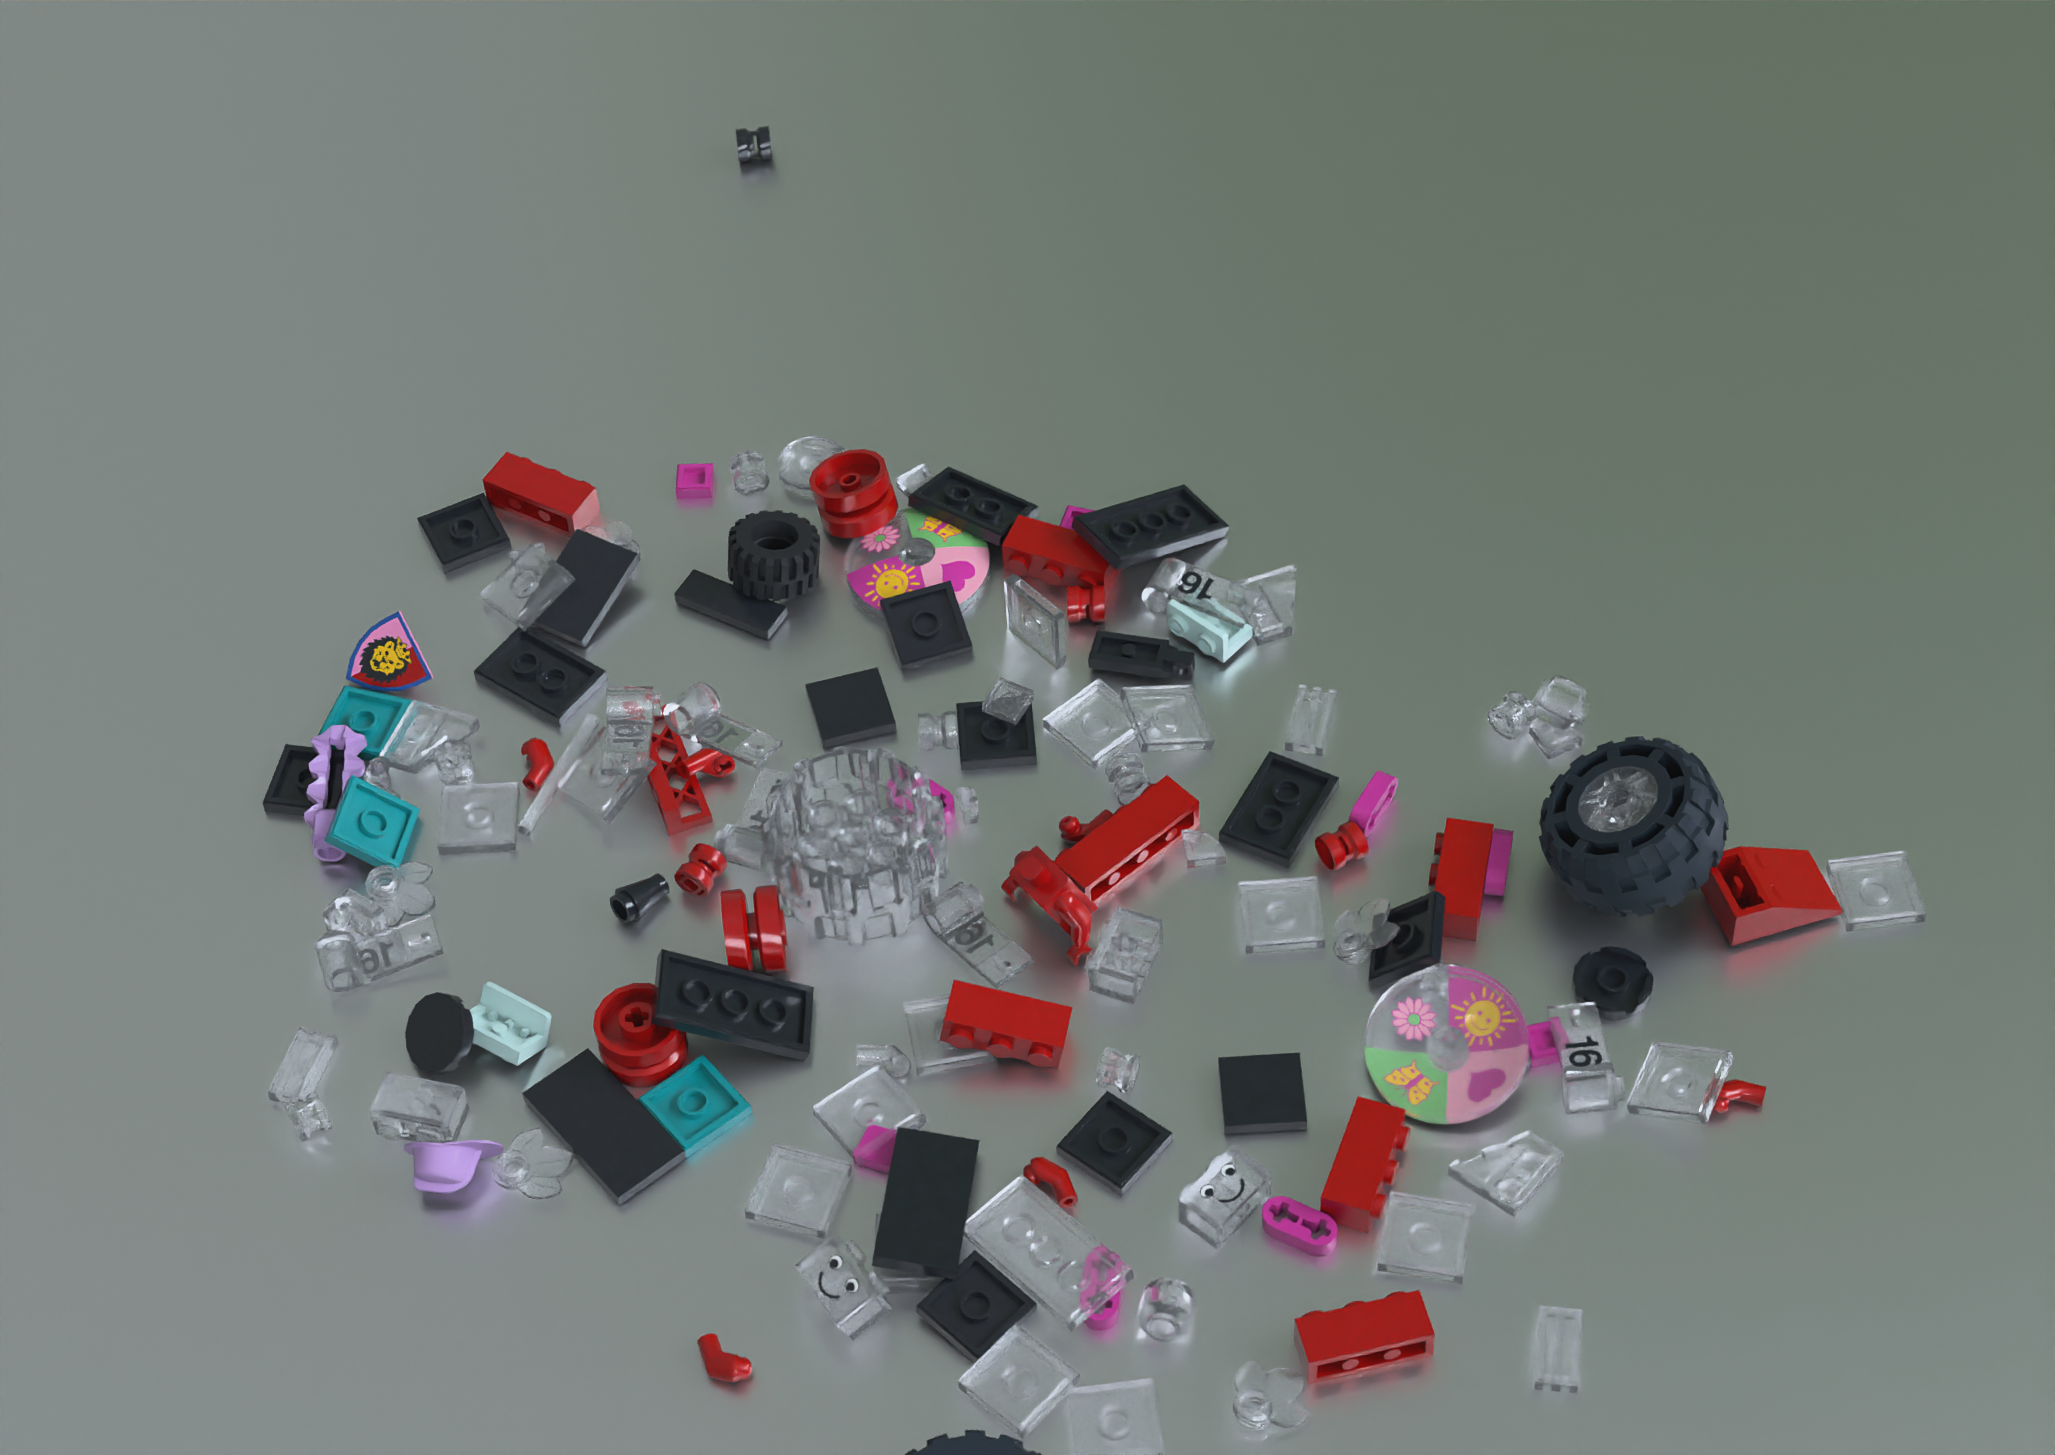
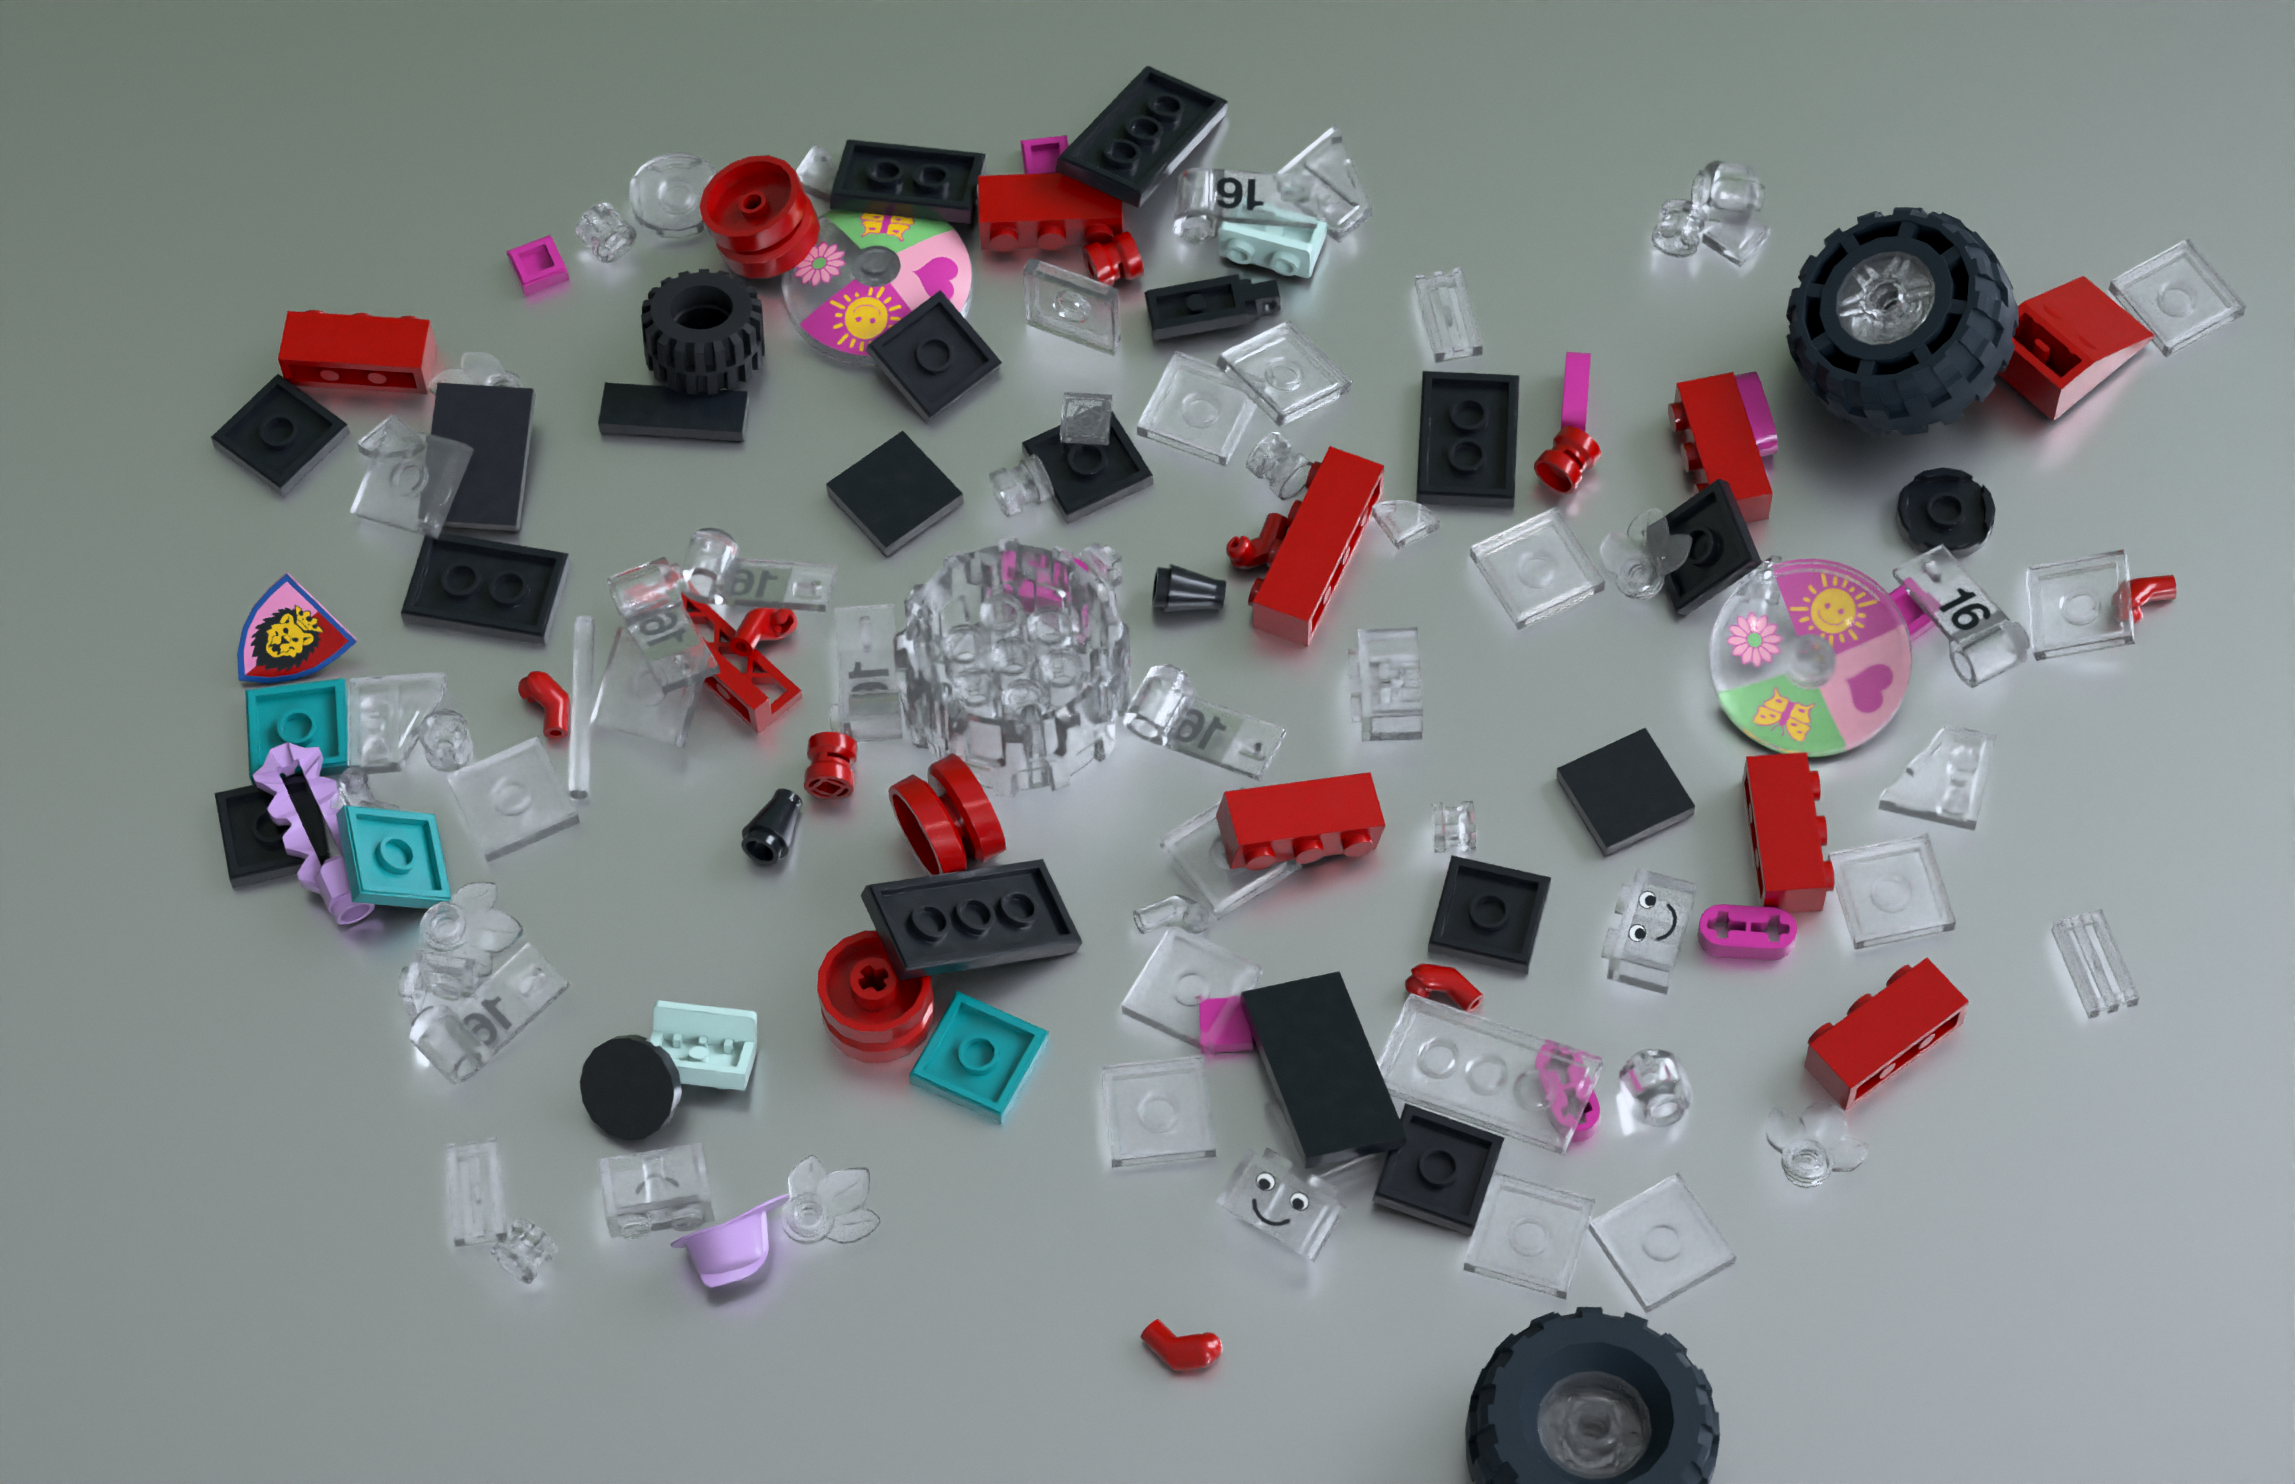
camera: 25 degrees left, 10 degrees up
black tile [522,1048,686,1205] -> none
red torso [1001,846,1098,966] -> none
none -> black cone [1152,563,1226,613]

